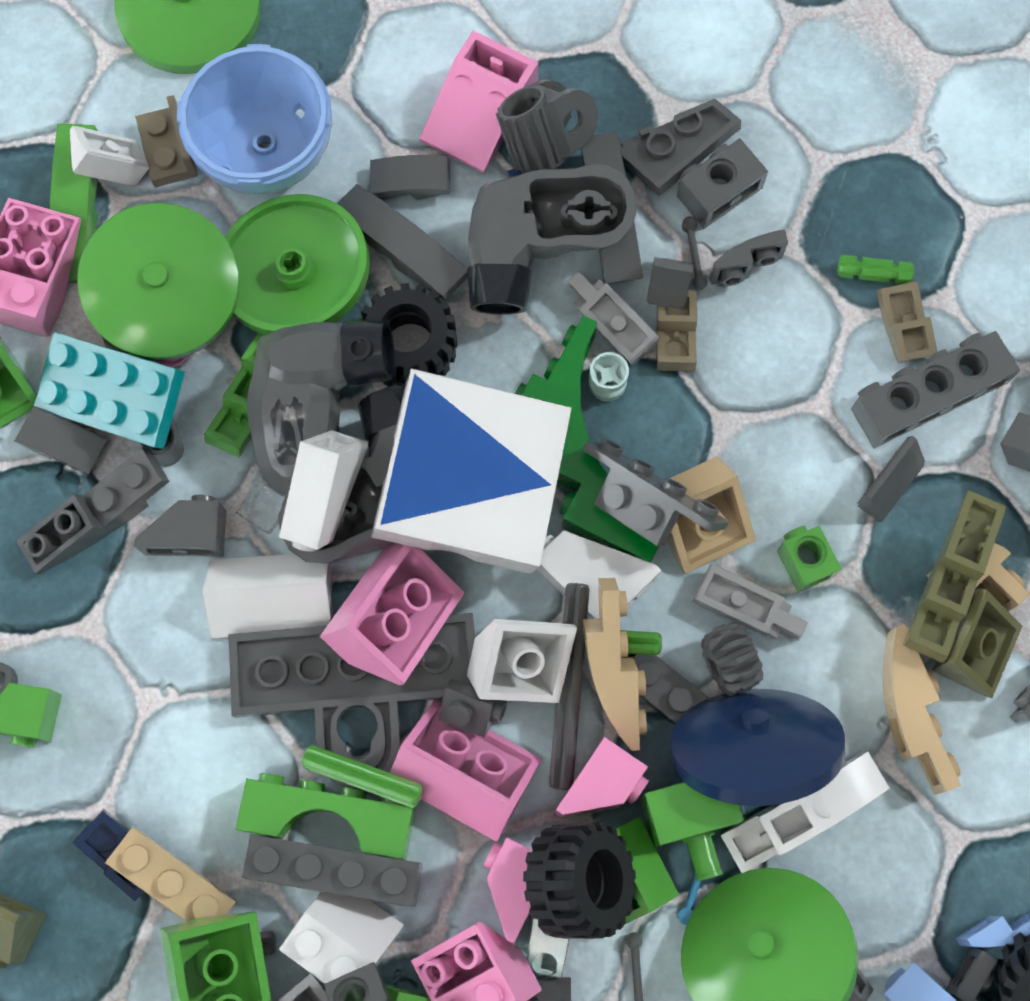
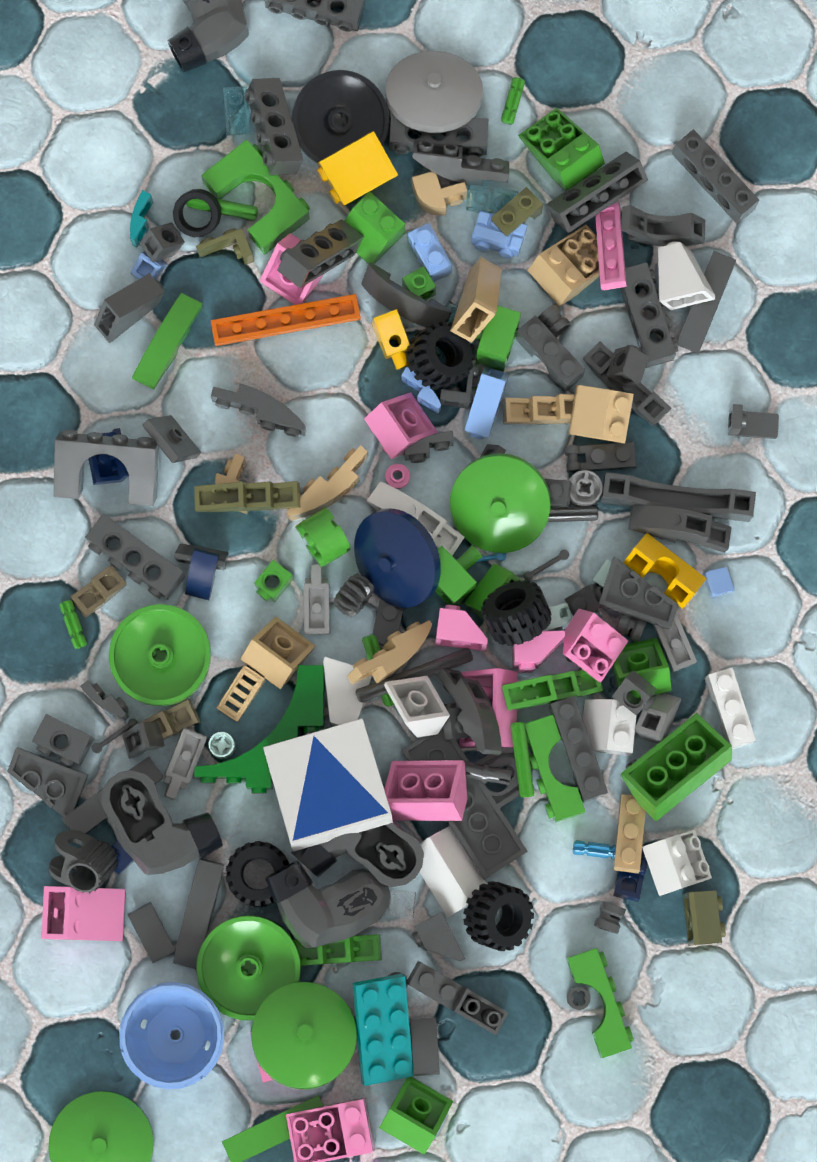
camera: 120 degrees left, 5 degrees up
white slope [70,126,150,186] -> none
dark tan bracket [135,95,198,188] -> none
white slope [279,430,369,552] -> none
dark grey bracket [582,439,729,546] -> none
olive slope [932,588,1023,698] -> none
none -> bright green dish [109,604,211,706]
none -> dark blue slope [185,548,219,601]
none -> tan slope [217,665,266,723]
none -> bright green brick [295,507,351,567]
none -> bright pink slope [364,392,438,459]
none -> bright pink plate [385,464,410,489]
none -> dark grey slope [405,431,454,463]
none -> dark grey slope [437,668,502,755]
none -> black tyre [463,881,534,951]
none -> dark grey pin [464,761,512,786]
none -> bright green slope [501,670,603,711]
none -> dark azure axle [573,840,616,859]
none -> dark grey wheel [594,901,626,934]
none -> white slope [642,830,712,896]

